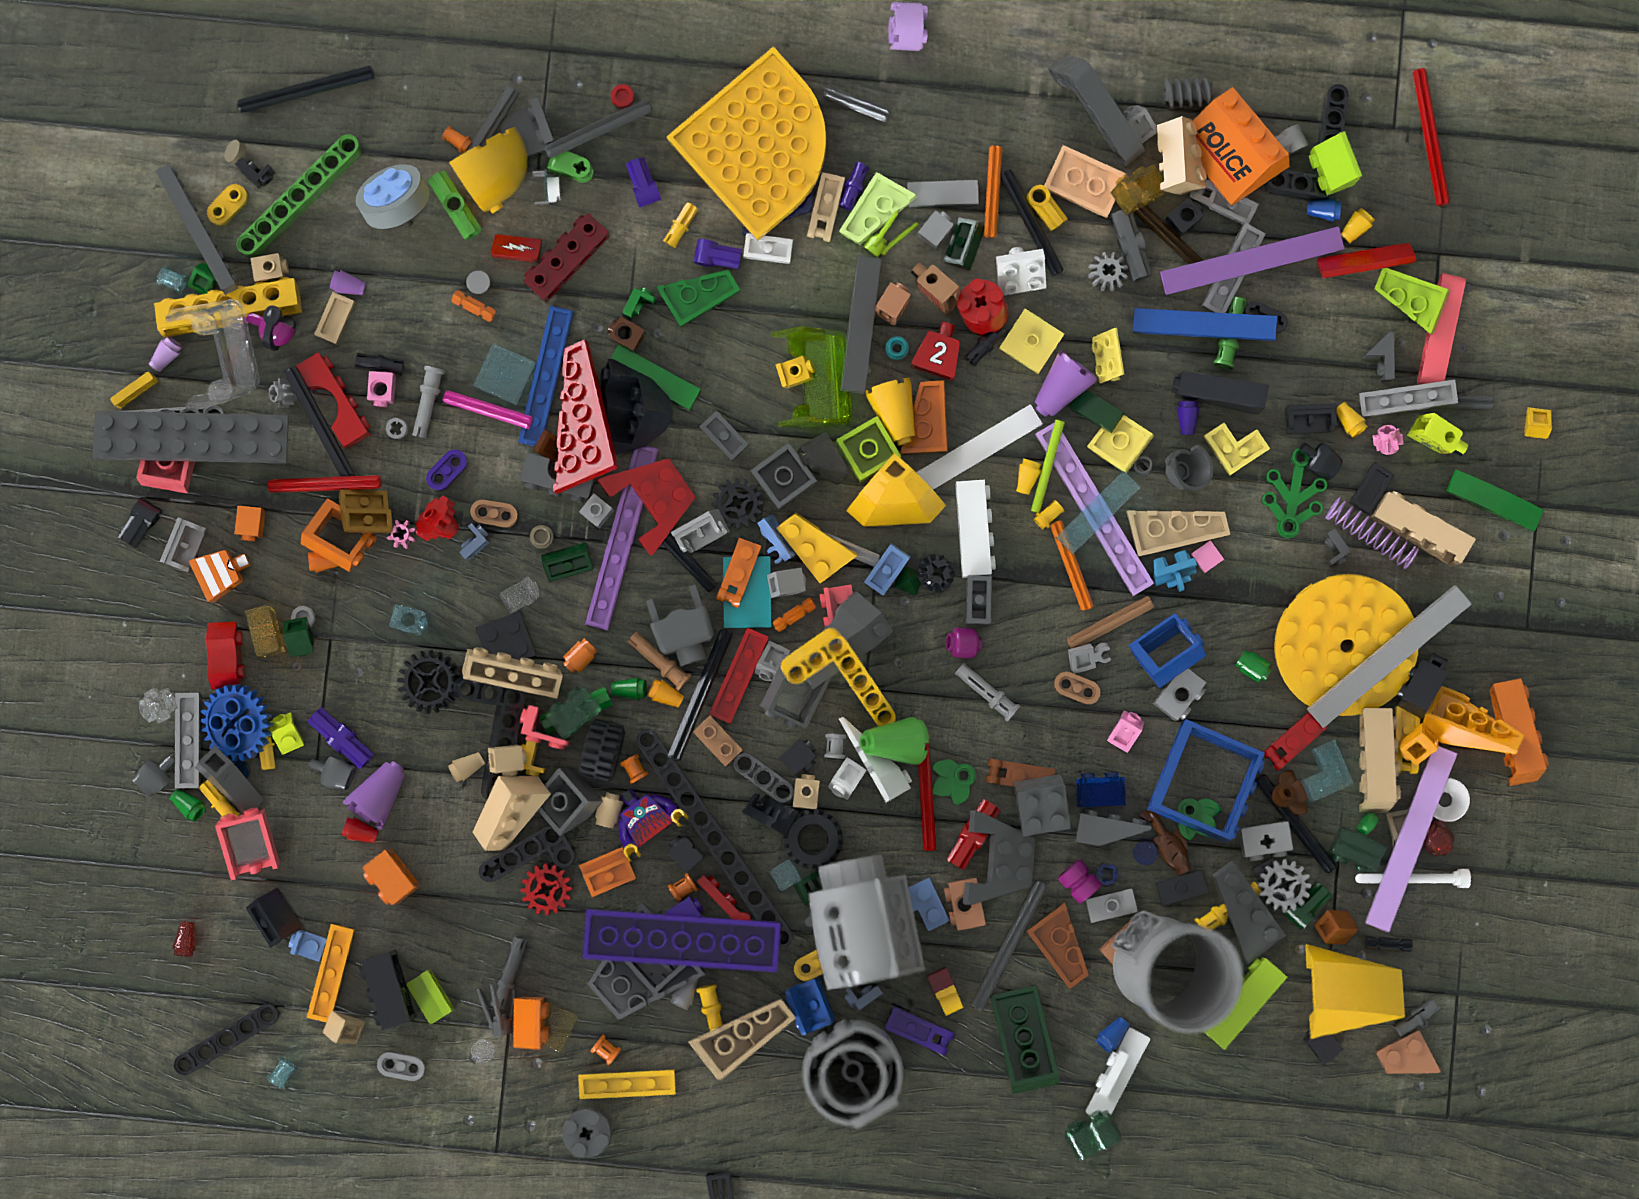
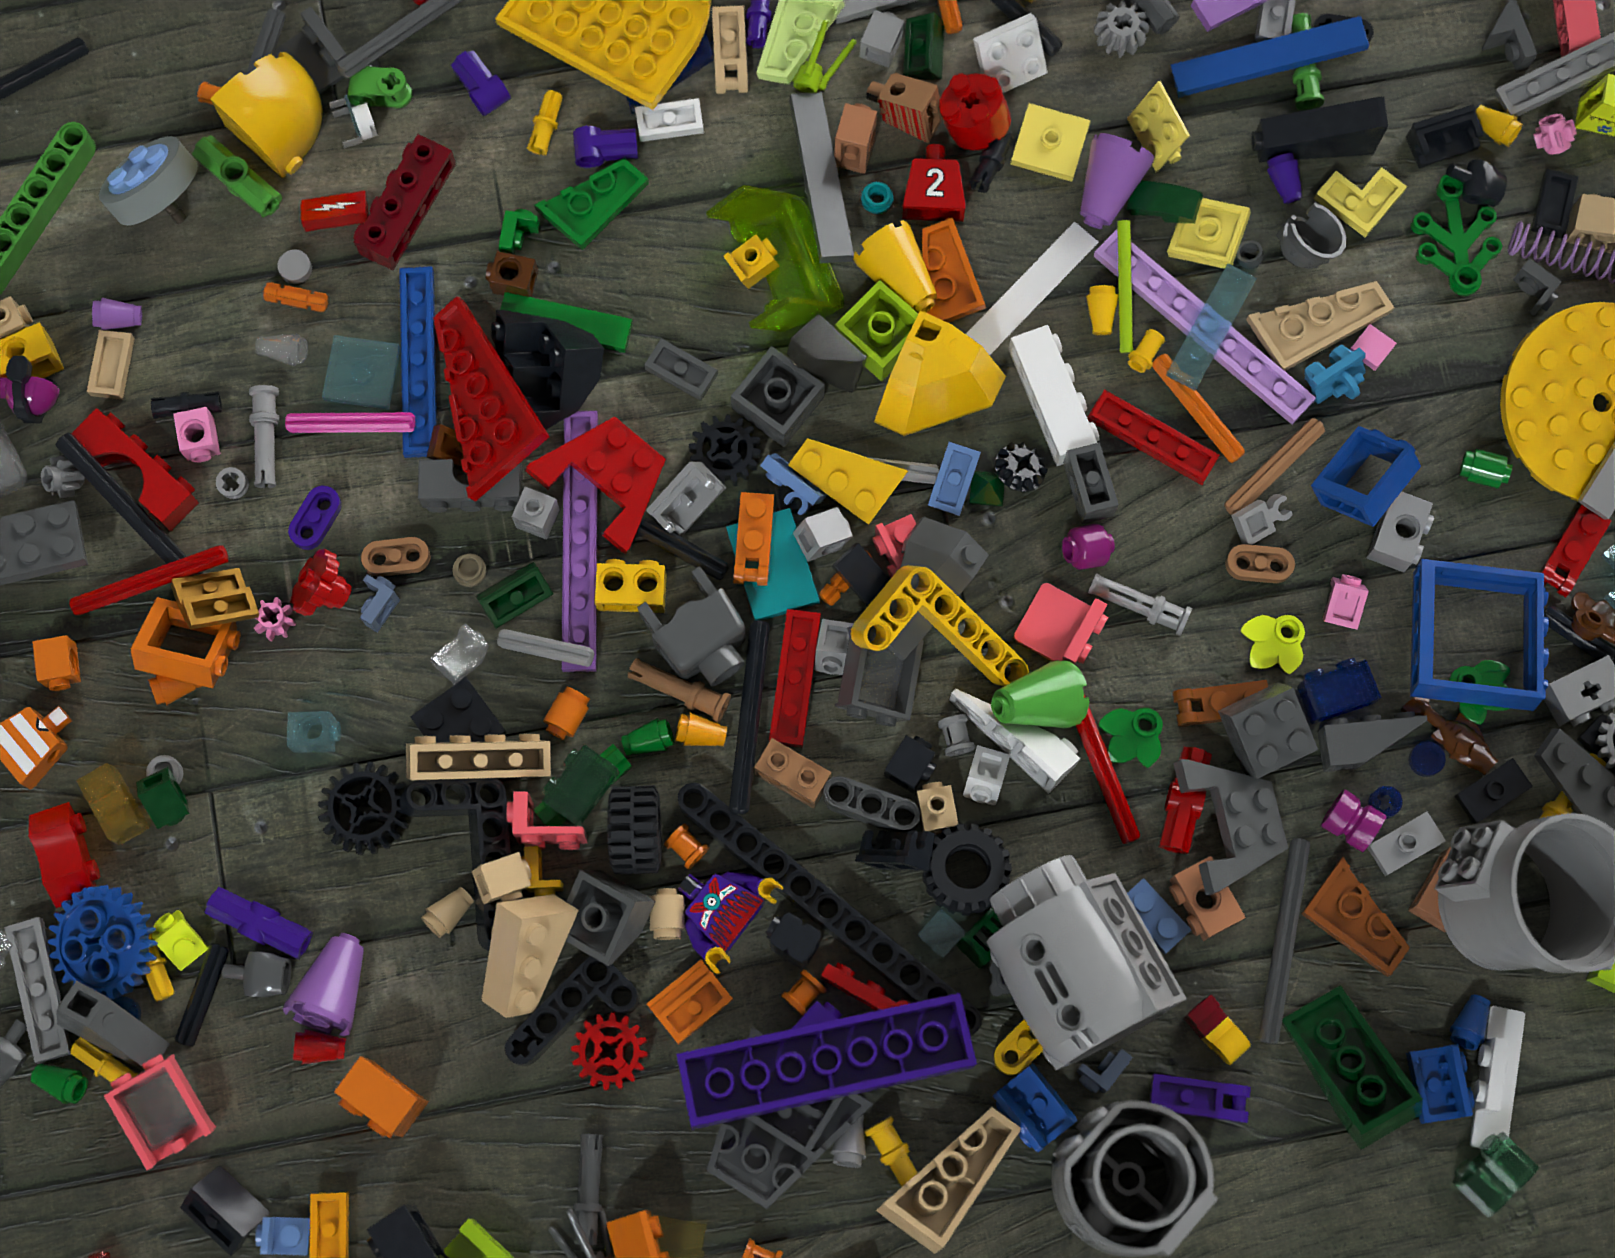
camera: 20 degrees left, 10 degrees down
none -> black axle [175,943,229,1047]
none -> clear cone [255,334,308,366]
none -> light grey axle [497,629,594,667]
none -> yellow brick [595,559,667,613]
none -> black tile [832,543,890,607]
none -> coral bracket [1014,583,1109,665]
none -> red tile [1087,389,1220,485]
none -> neon yellow plate [1241,615,1305,674]
none -> blue bracket [1406,1044,1475,1124]

